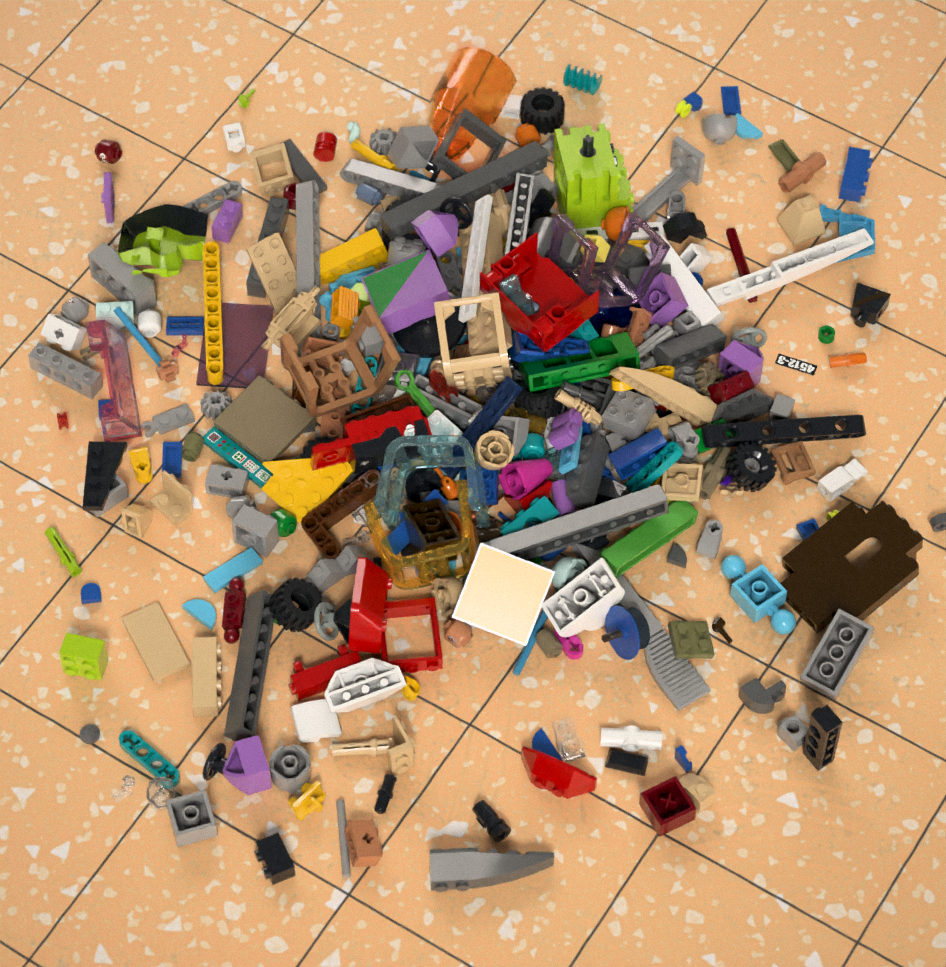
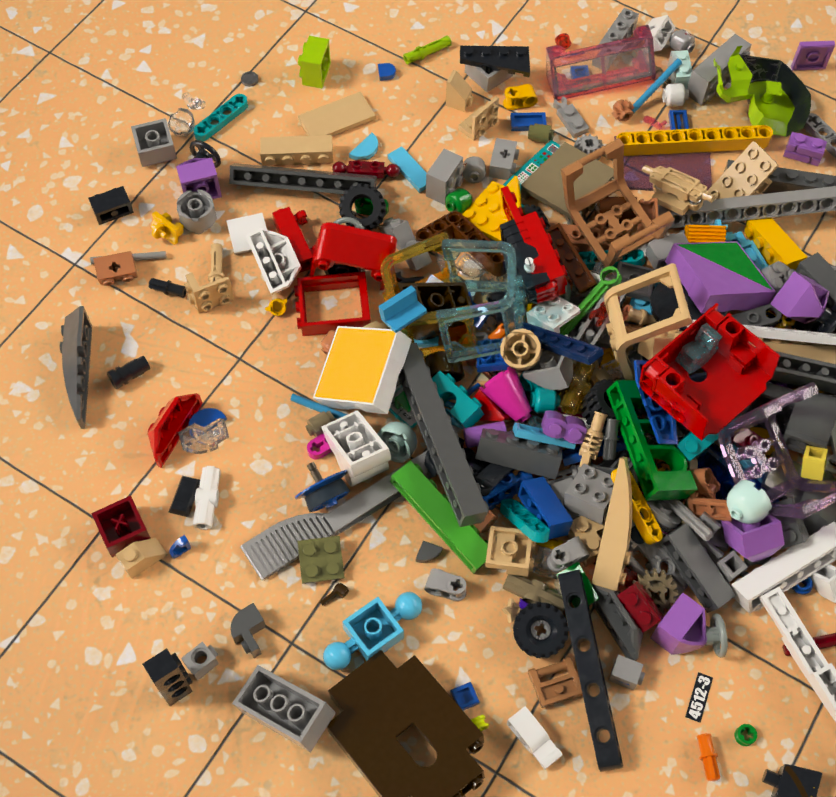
camera: 90 degrees right, 5 degrees up
none -> dark azure panel [378,286,427,333]
none -> light aqua cylinder [726,480,772,524]

